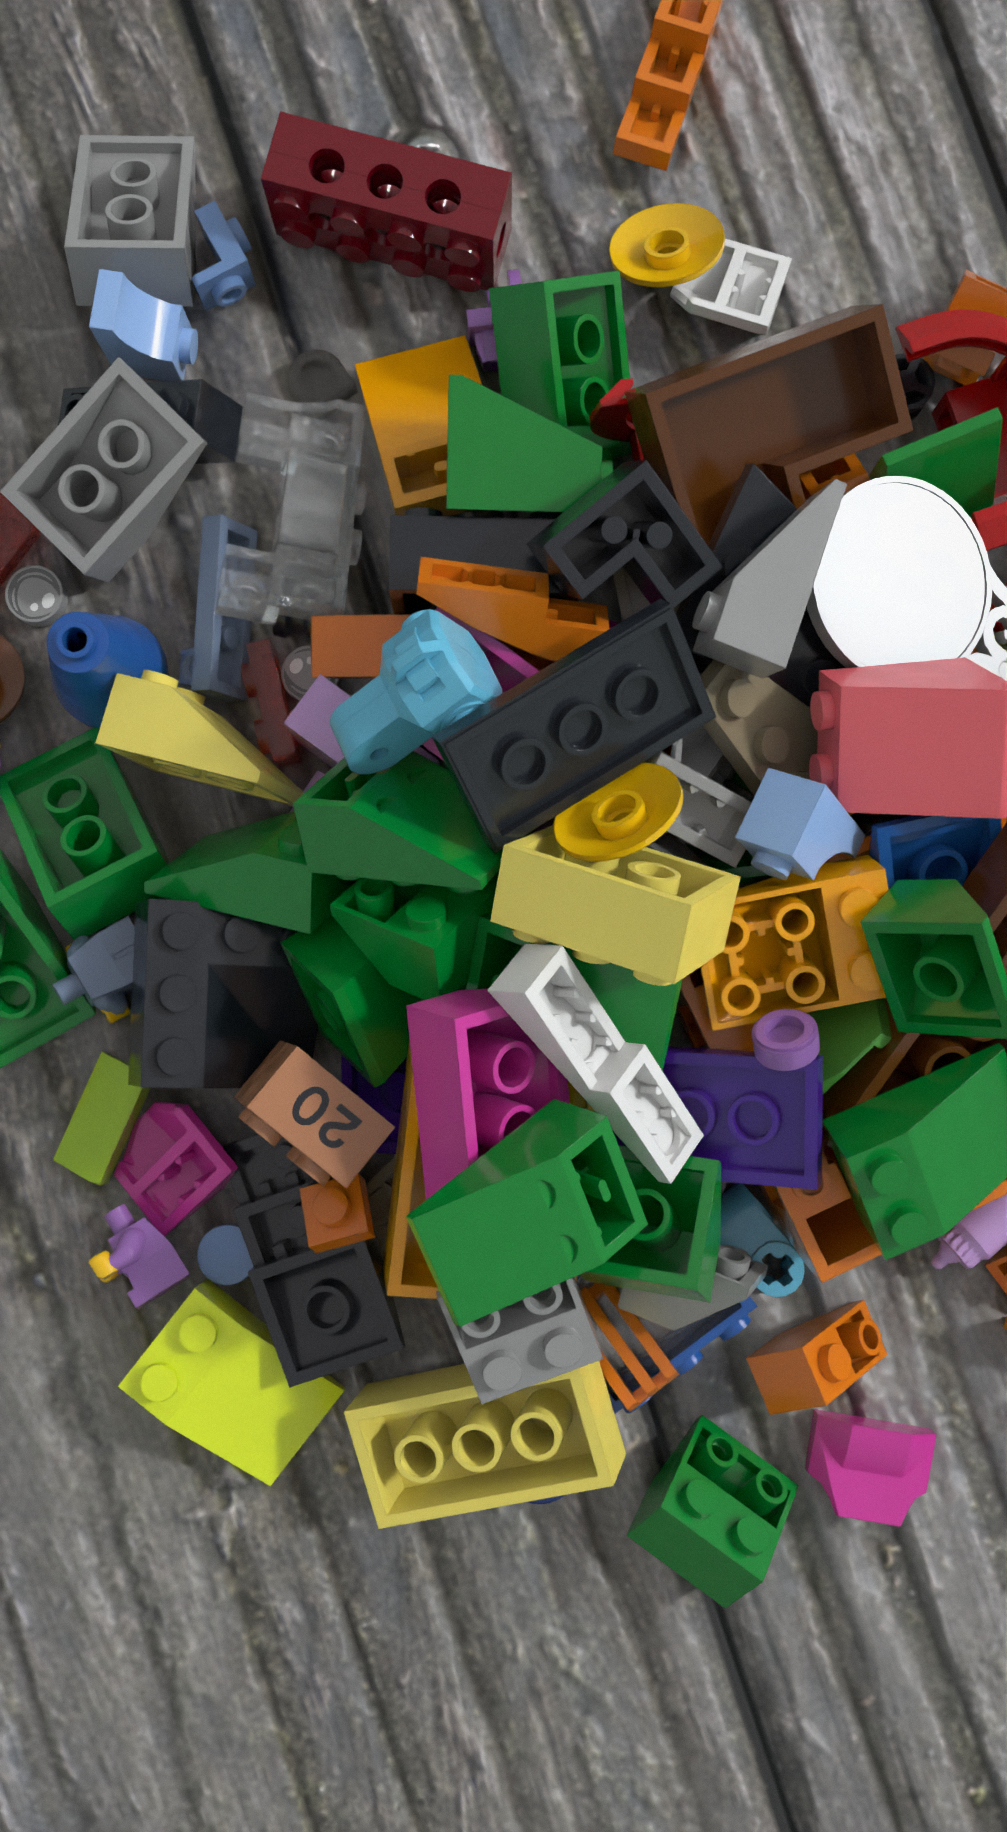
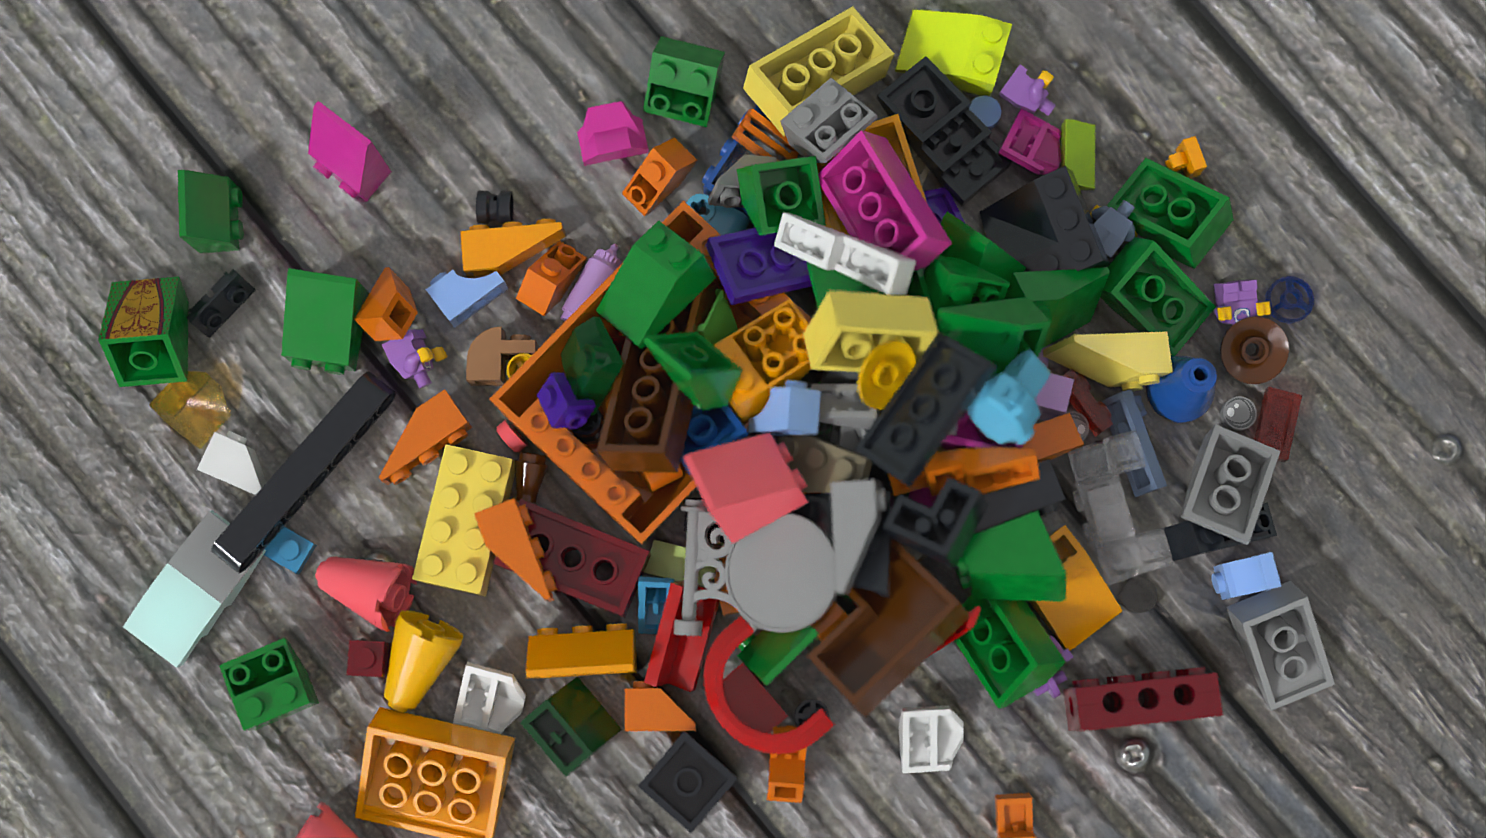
camera: 160 degrees right, 5 degrees down
medium blue bracket [191,200,256,310] -> none
nougat brick [233,1041,395,1188] -> none
orange plate [300,1173,375,1254] -> none
green slope [406,1099,648,1327] -> none
yellow dish [609,203,725,287] -> none
medium lavender tile [751,1009,820,1071] -> none

